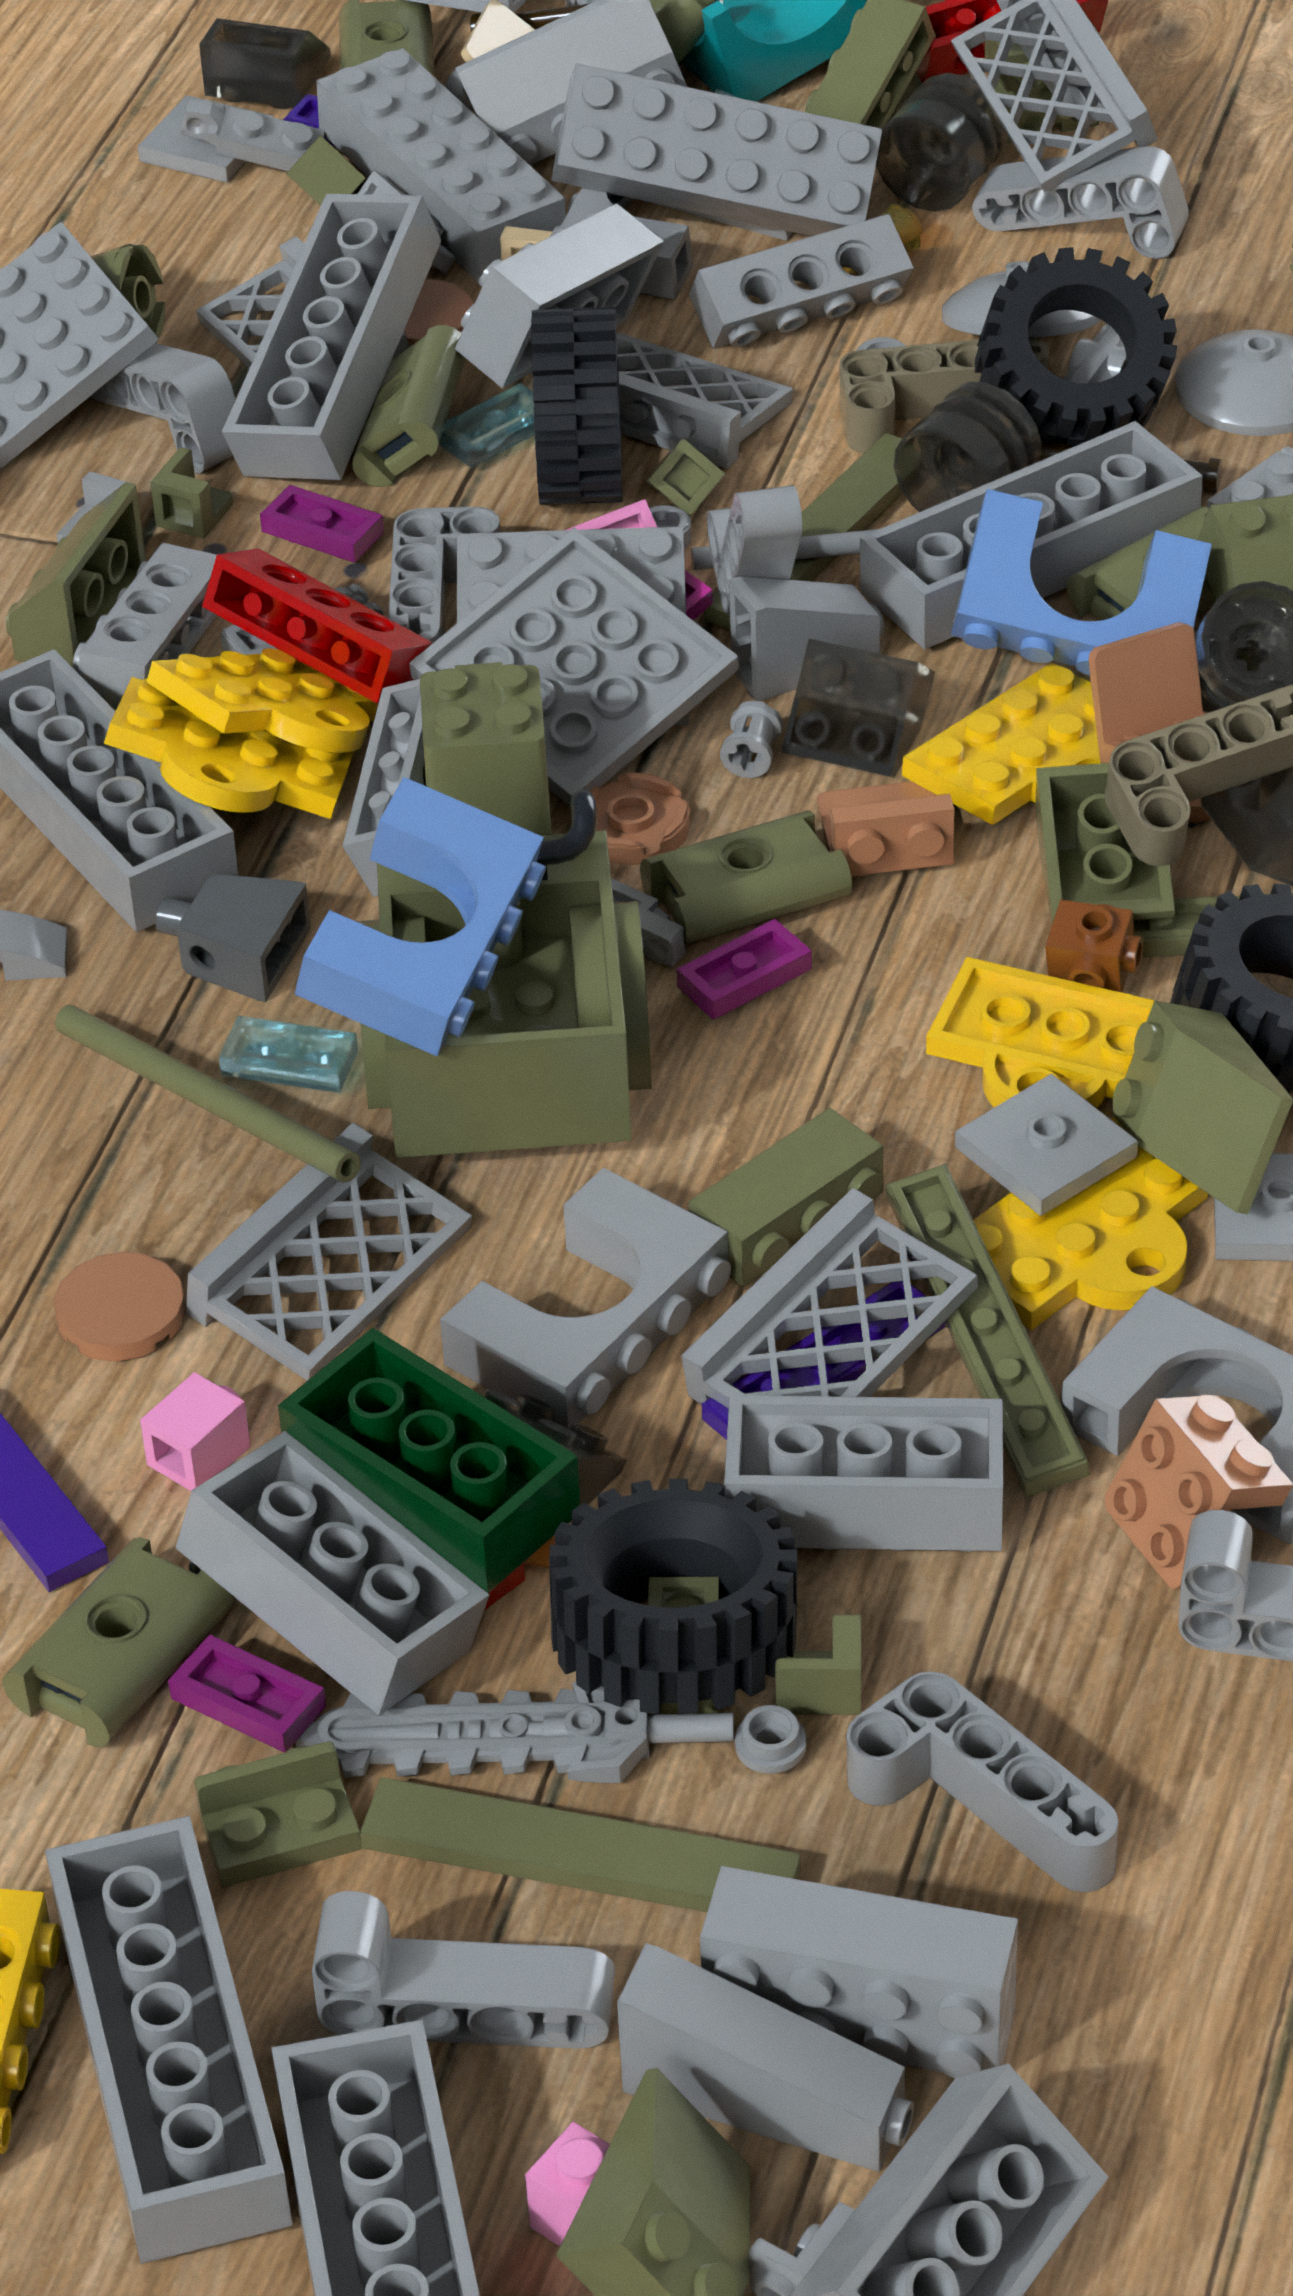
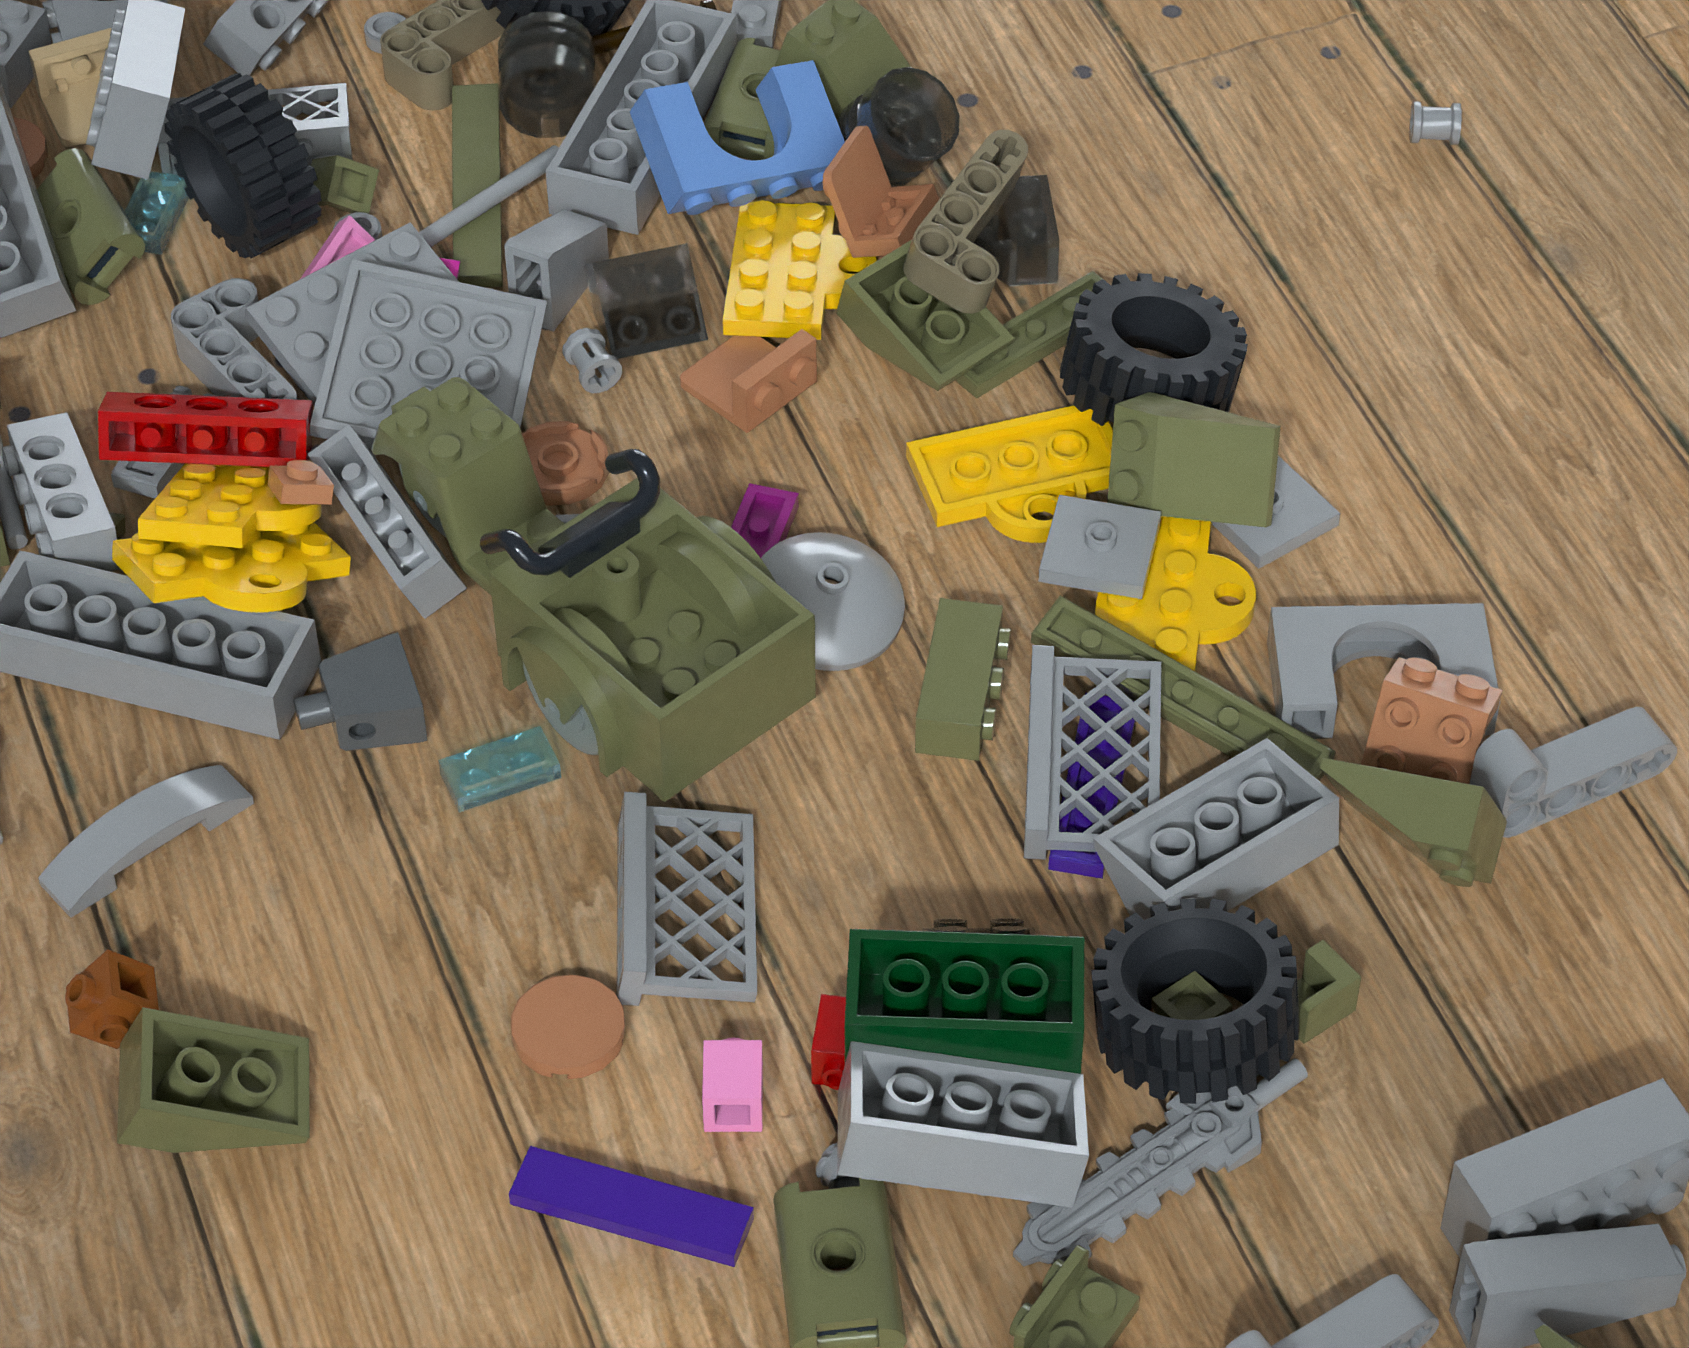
camera: 40 degrees left, 5 degrees up
olive piece [55,1005,361,1183] -> none
magenta plate [168,1635,326,1753] -> none
magenta plate [260,485,384,563] -> none
medium blue arch [294,777,546,1056] -> none
olive tile [360,1777,801,1912] -> none
light grey arch [440,1168,731,1433] -> none
olive piece [640,810,852,945] -> none
light grey beam [707,485,802,614] -> none
light grey plate [735,1705,806,1774] -> none
light grey beam [846,1671,1119,1892] -> none
dark orange brick [1045,899,1143,993] -> none
none -> nougat plate [268,460,334,505]
none -> light grey dish [761,532,905,671]
none -> olive slope [1320,758,1507,887]

